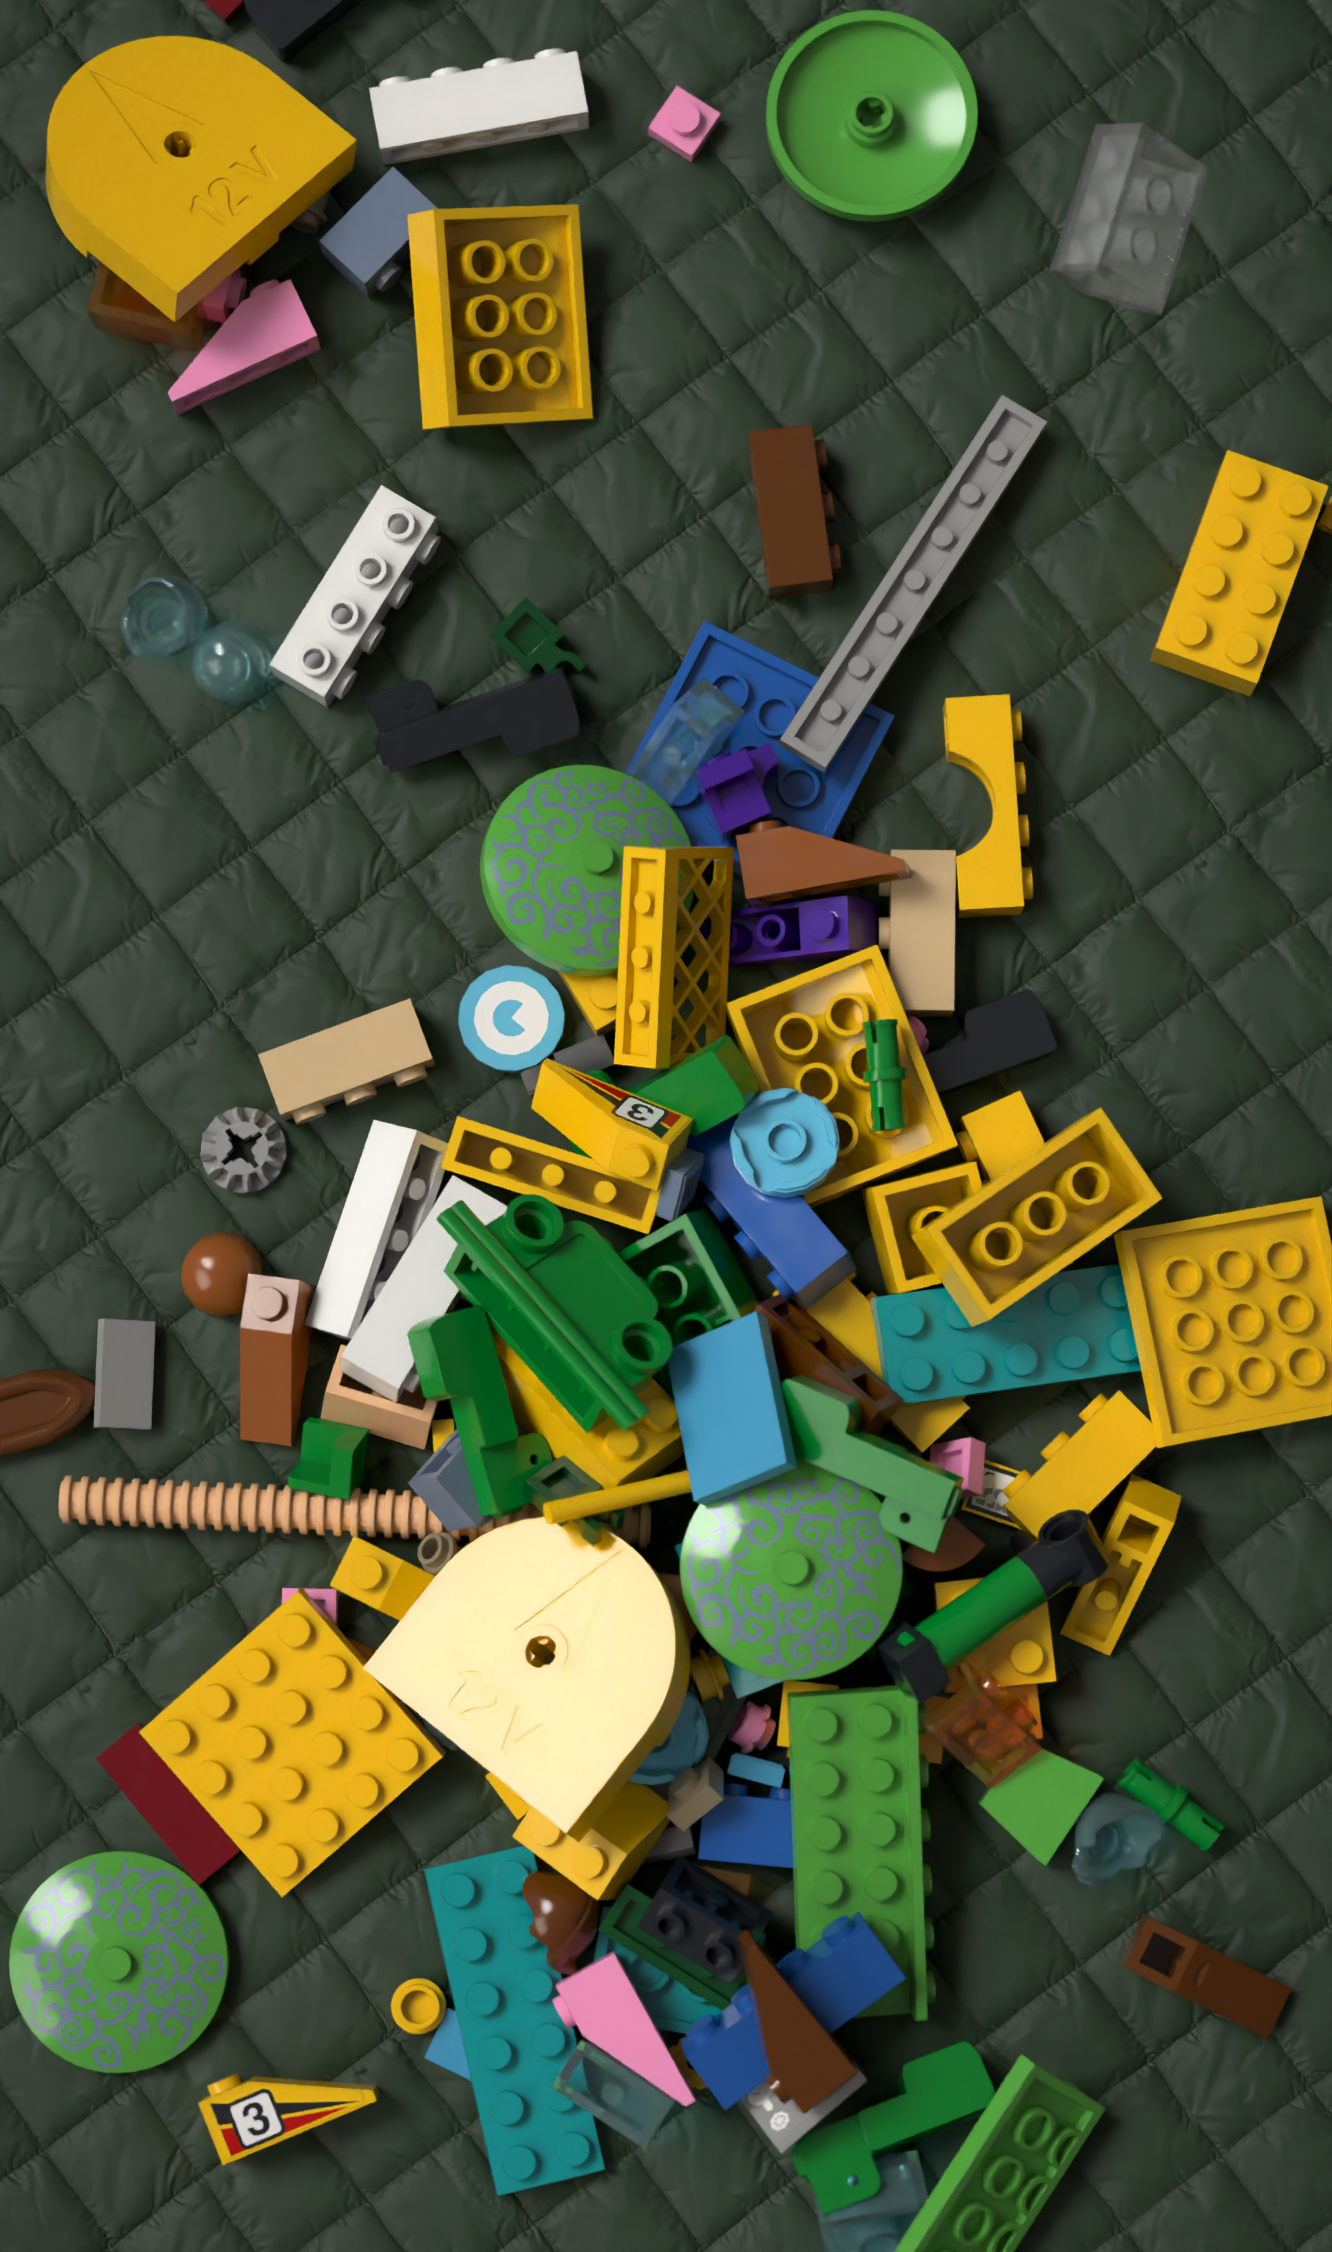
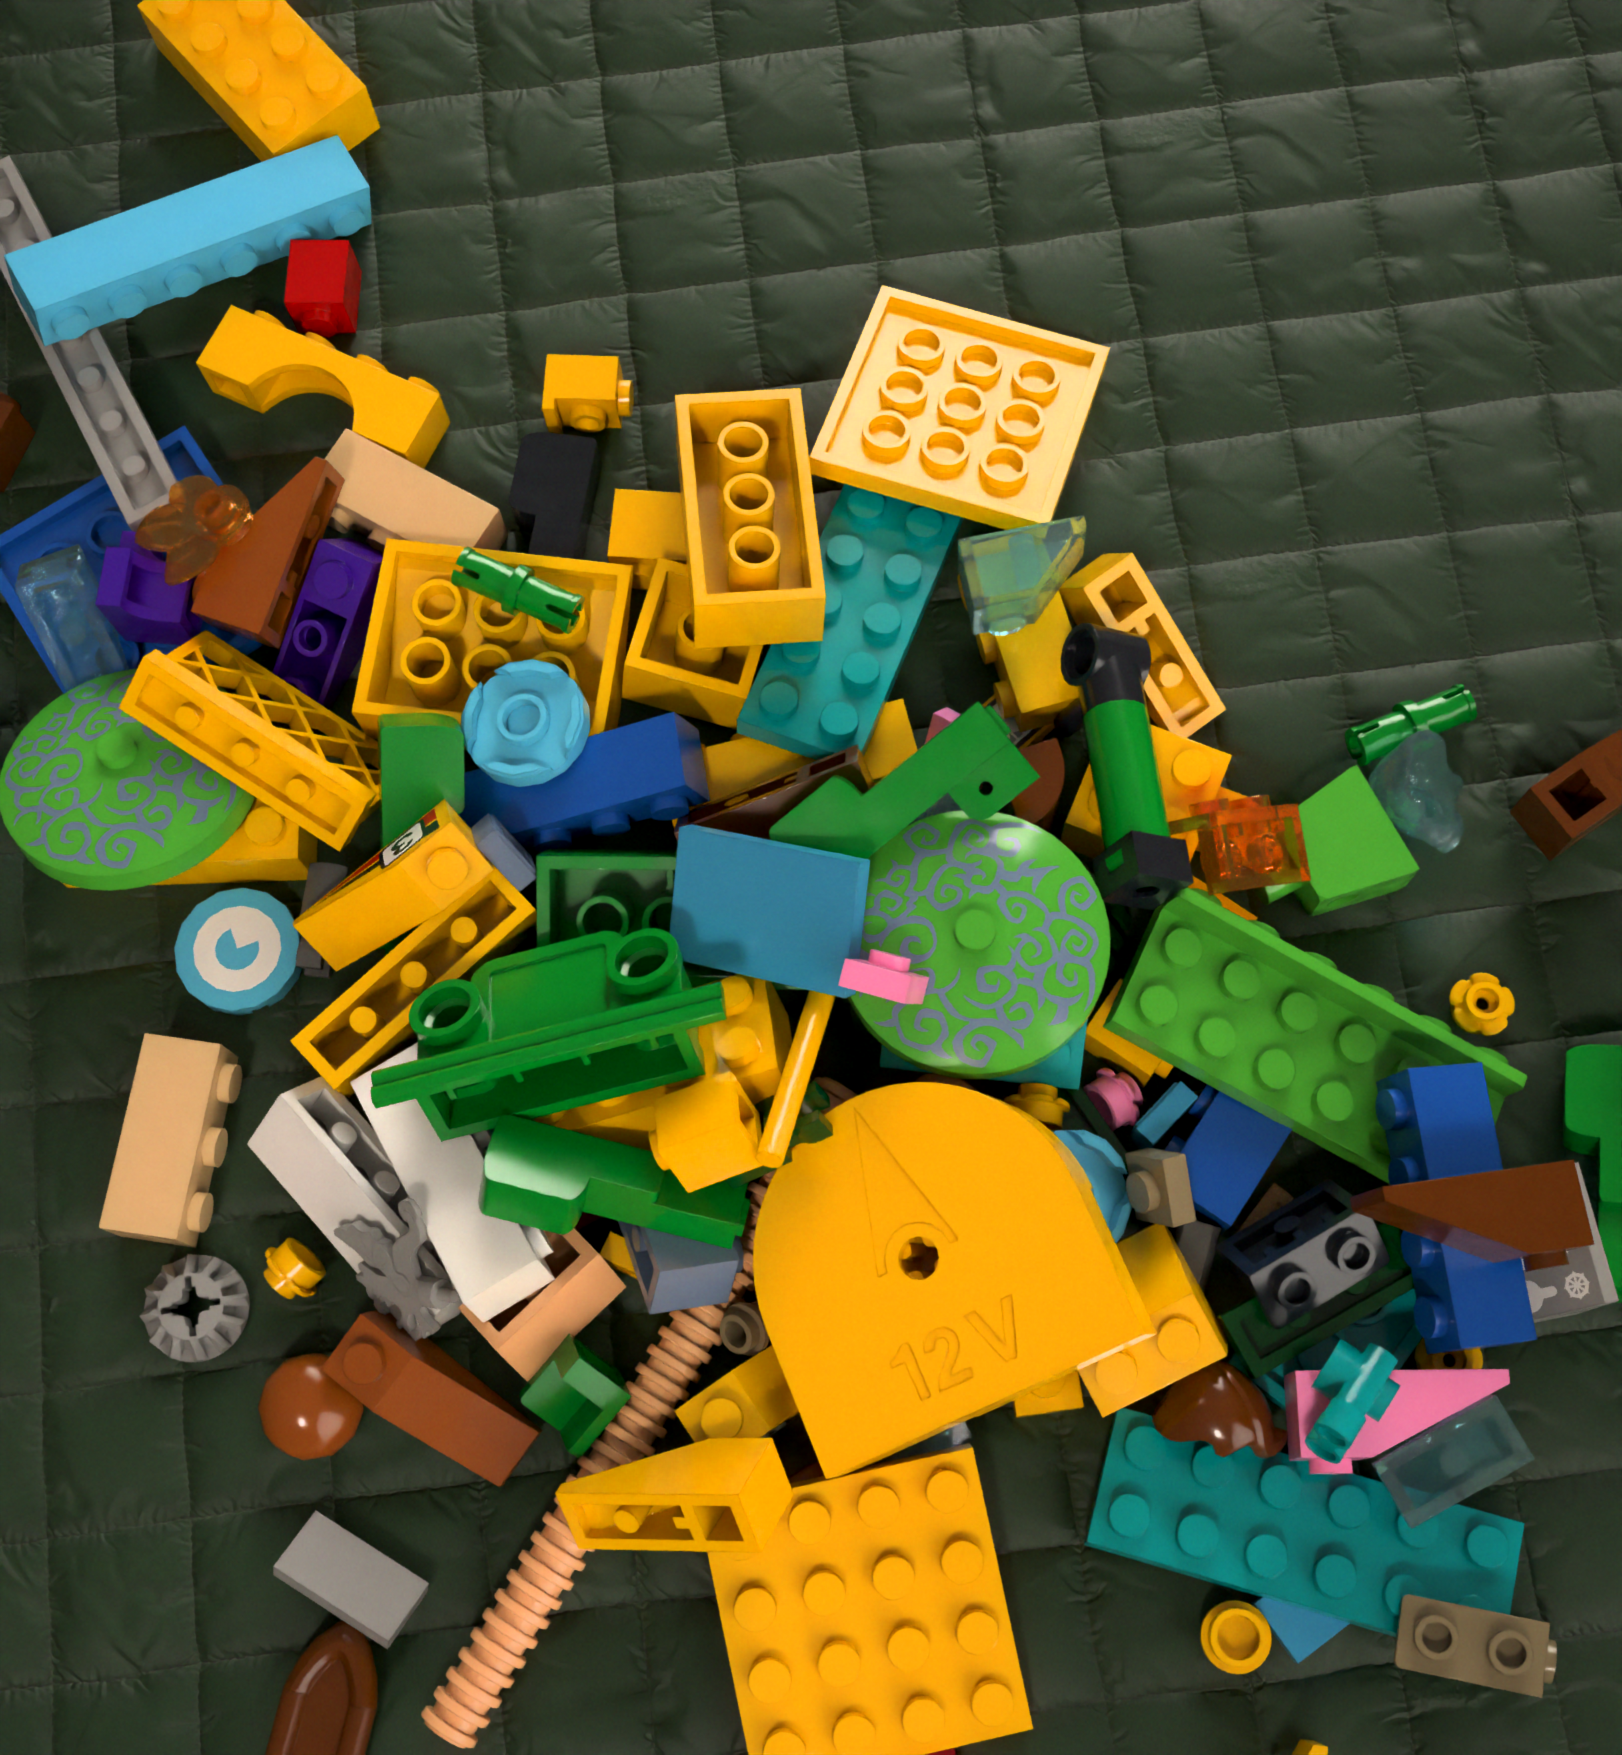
camera: 60 degrees left, 10 degrees down
none -> medium azure brick [4,135,372,346]
none -> clear orange plate [134,475,253,586]
none -> yellow plate [263,1237,326,1299]
none -> red brick [284,239,362,337]
none -> light grey piece [334,1197,460,1338]
none -> yellow brick [542,354,634,434]
none -> yellow slope [555,1438,794,1553]
none -> yellow brick [649,1070,763,1193]
none -> bright pink plate [838,949,929,1004]
none -> clear light blue slope [958,515,1087,636]
none -> teal plate [1305,1339,1401,1464]
none -> dark tan bracket [1394,1594,1557,1698]
none -> yellow plate [1449,973,1515,1036]

